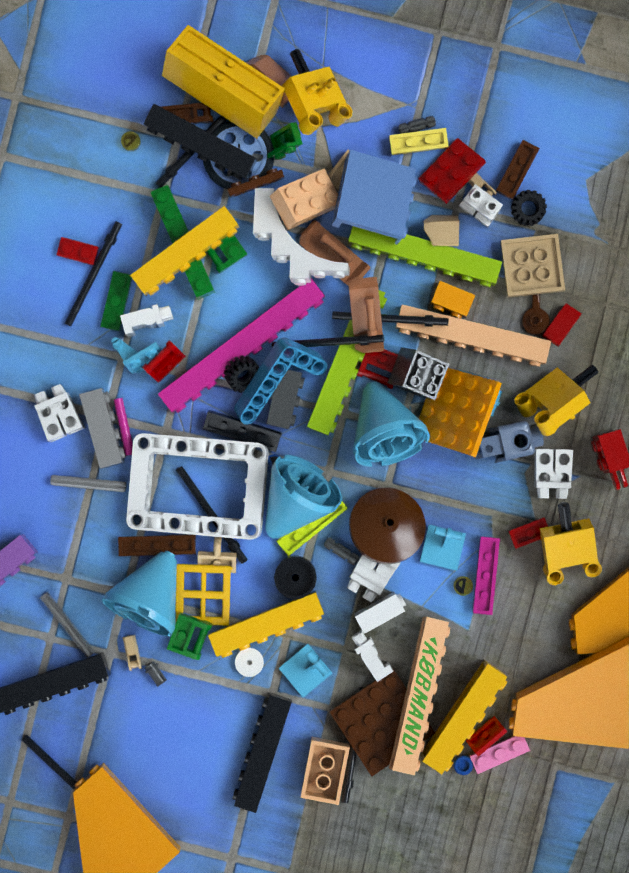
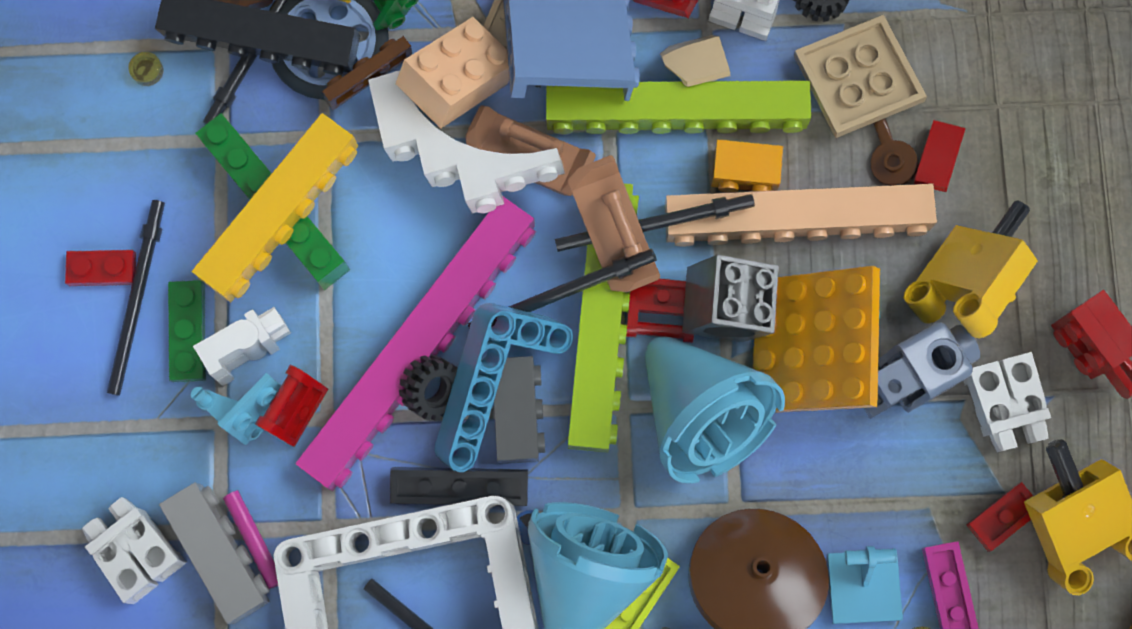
camera: 20 degrees left, 10 degrees down
green plate [206,235,247,274] -> none

